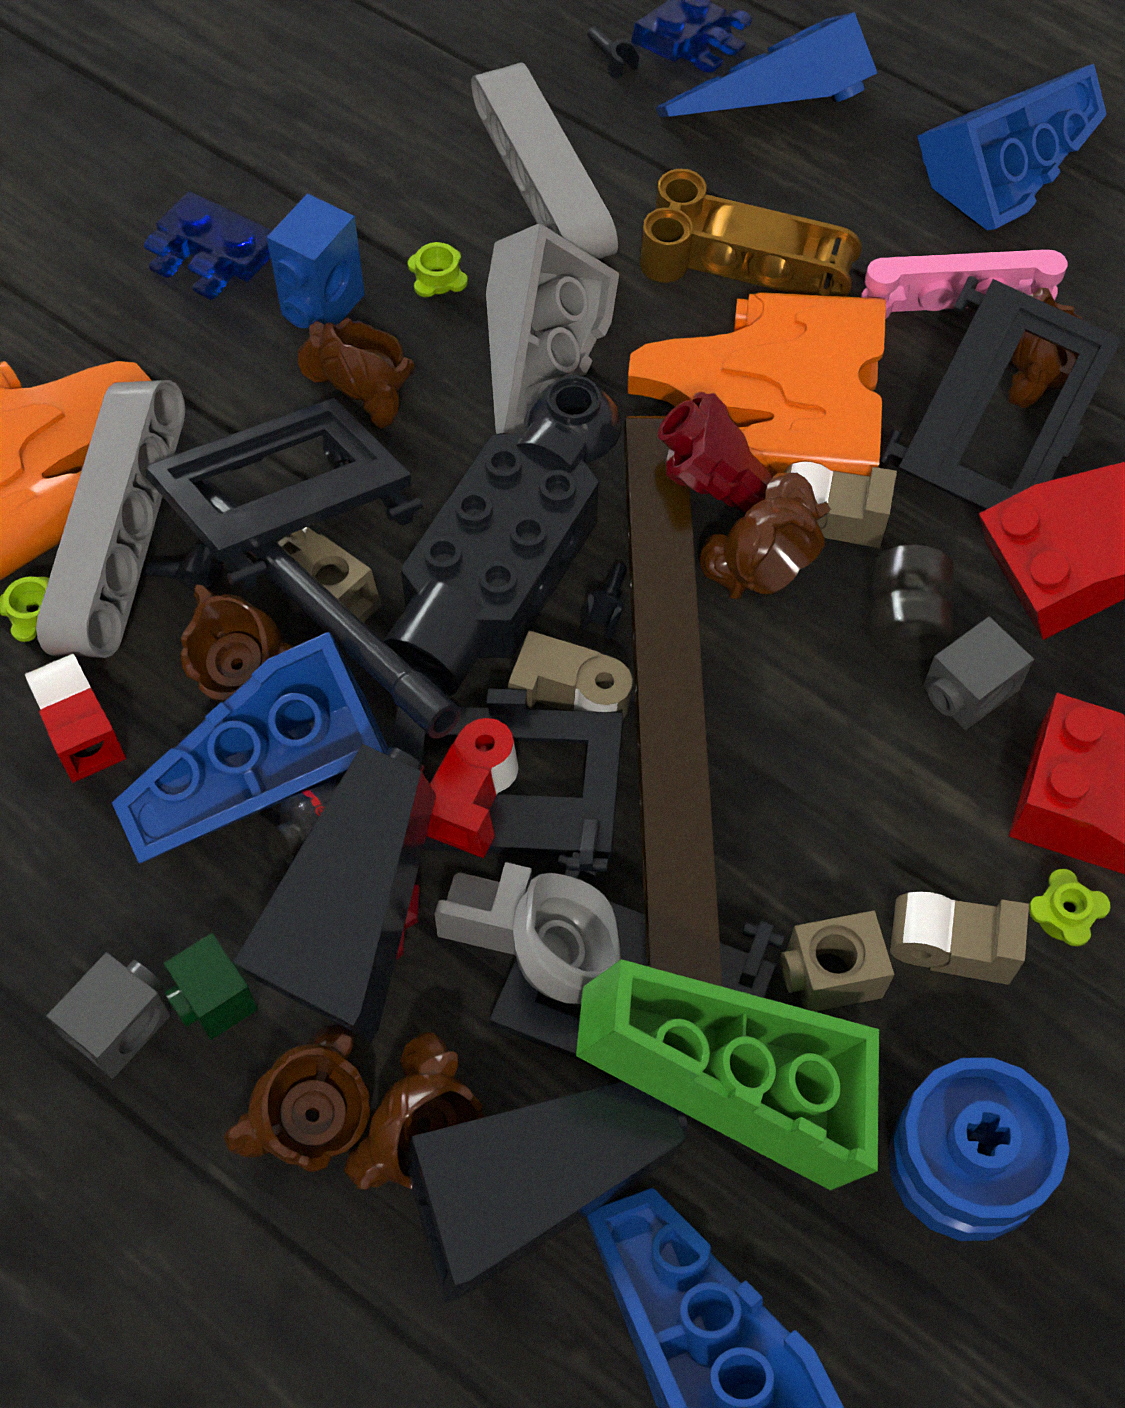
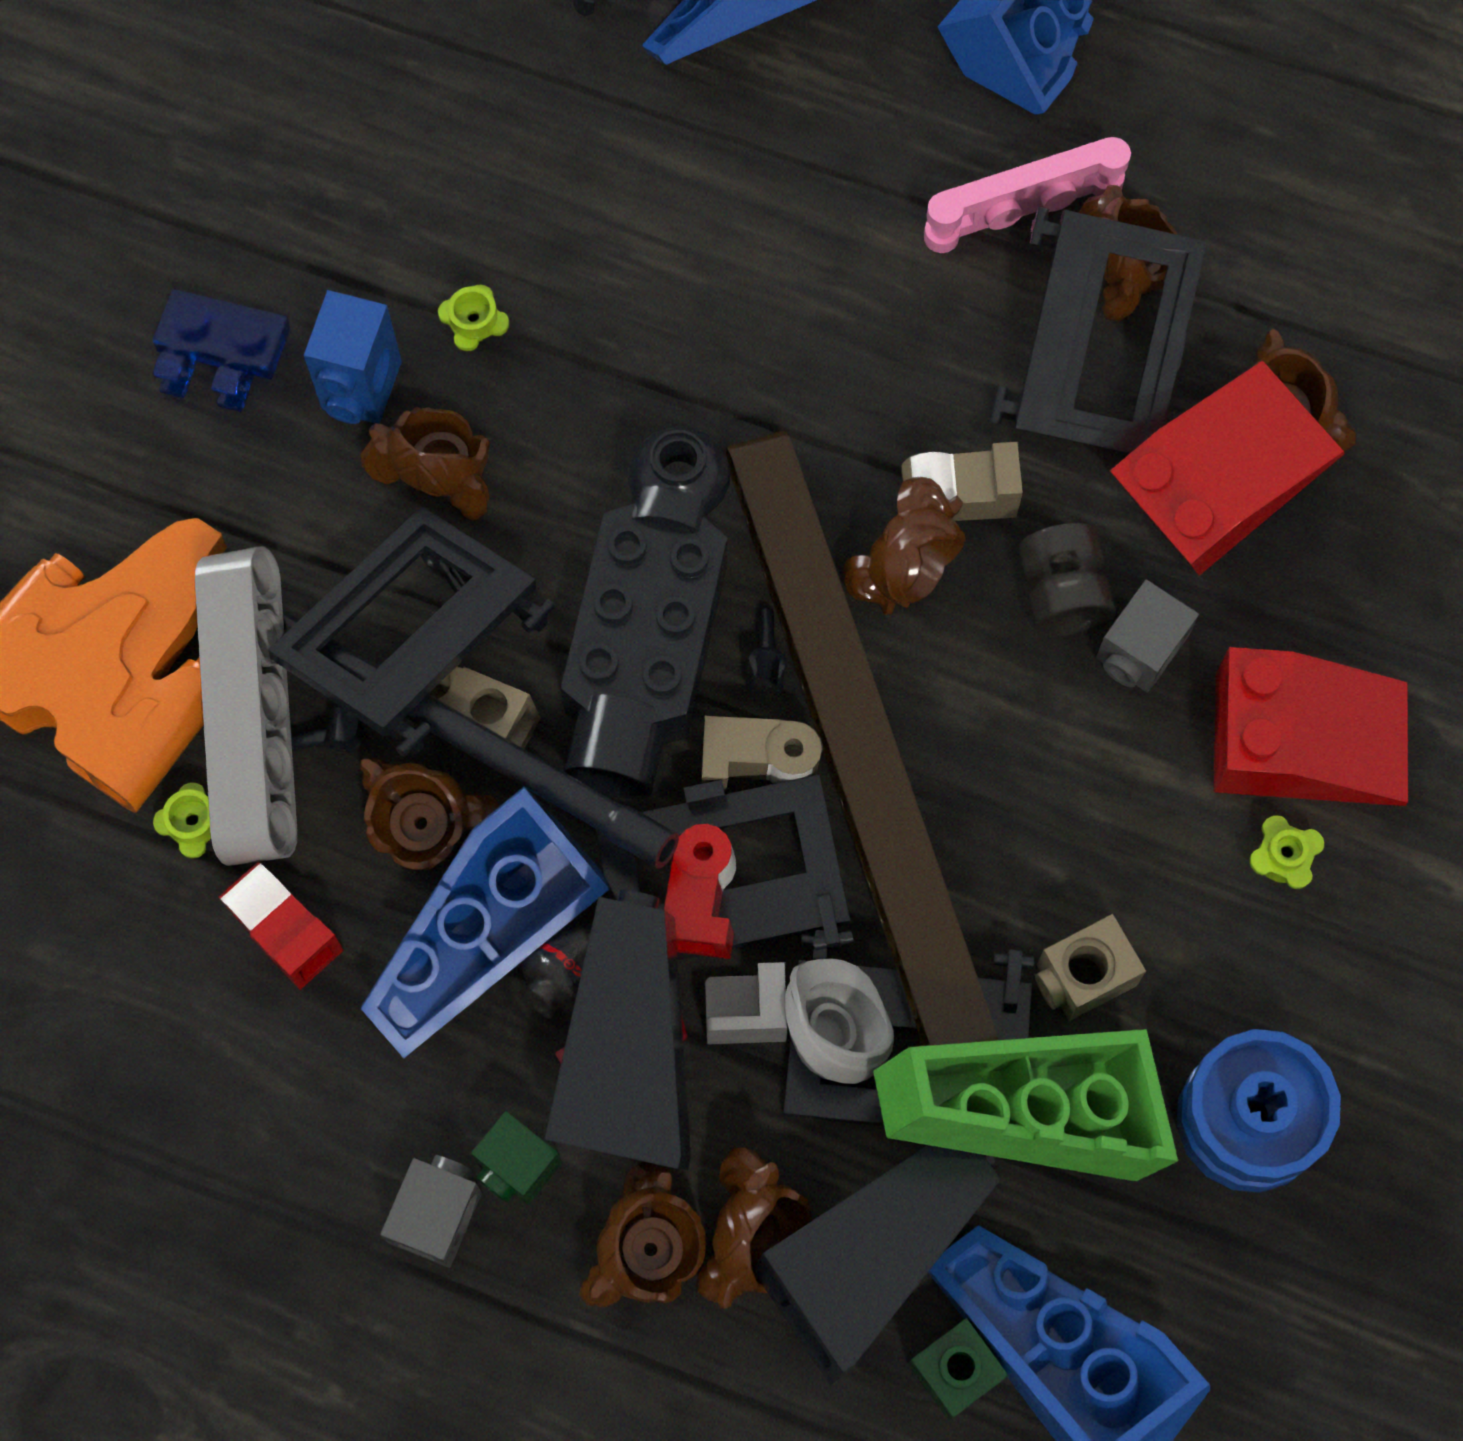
camera: 15 degrees left, 10 degrees up
light grey beam [471,62,618,259] -> none
light grey wedge [486,223,619,435] -> none
orange rock [627,292,886,477] -> none
pearl gold piece [640,169,862,297] -> none
dark red rock [658,392,773,512] -> none
dark tan leg [890,892,1029,985] -> none
none -> dark green plate [908,1318,1009,1421]

